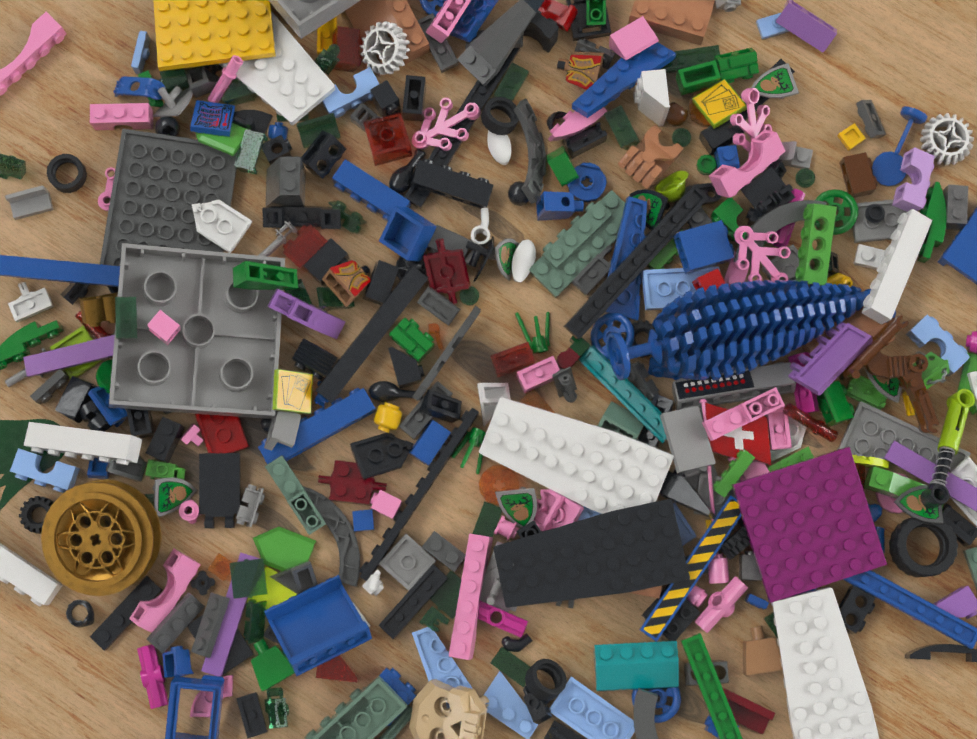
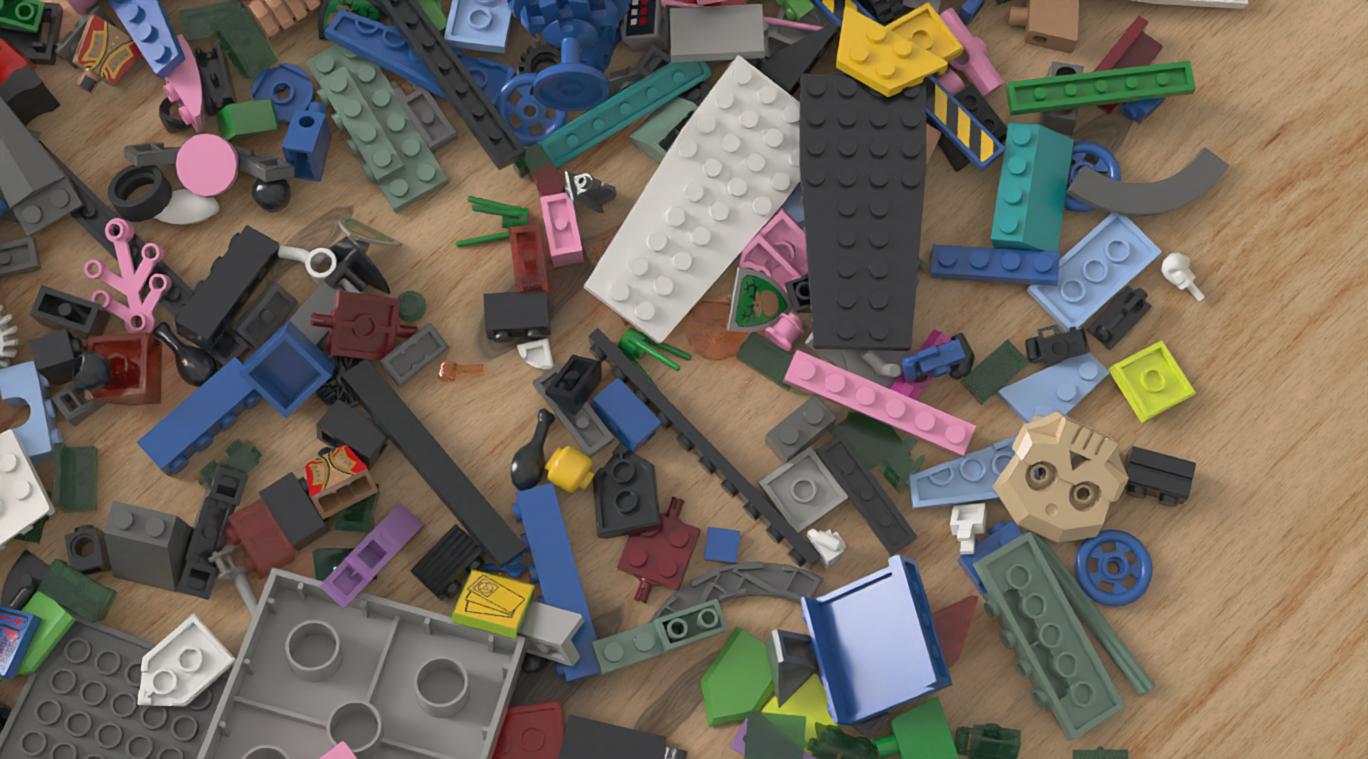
camera: 75 degrees left, 5 degrees down
green slope [233,261,298,290] -> none
light grey hinge [236,484,265,527] -> none
blue piece [268,122,288,140] -> none
black brick [301,130,346,179] -> none
bright pink brick [370,490,403,520] -> none
black slope [388,347,425,389] -> none
green brick [389,317,435,364] -> none
dark grey tile [412,305,481,401] -> none
white slope [477,383,511,426] -> none
clear green plate [494,62,529,102] -> none
white arm [511,239,536,282] -> none
black tyre [525,659,567,701] -> none
none -> black piece [71,351,113,392]
none -> bright pink tile [176,133,239,196]
none -> clear green hinge [210,8,278,79]
none -> dark grey plate [231,280,298,350]
none -> black brick [483,290,551,342]
none -> white tile [517,338,554,372]
none -> yellow wing [836,6,948,97]
none -> yellow tile [885,2,964,62]
none -> blue piece [902,339,965,381]
none -> blue plate [931,244,1060,286]
none -> white plate [950,503,988,554]

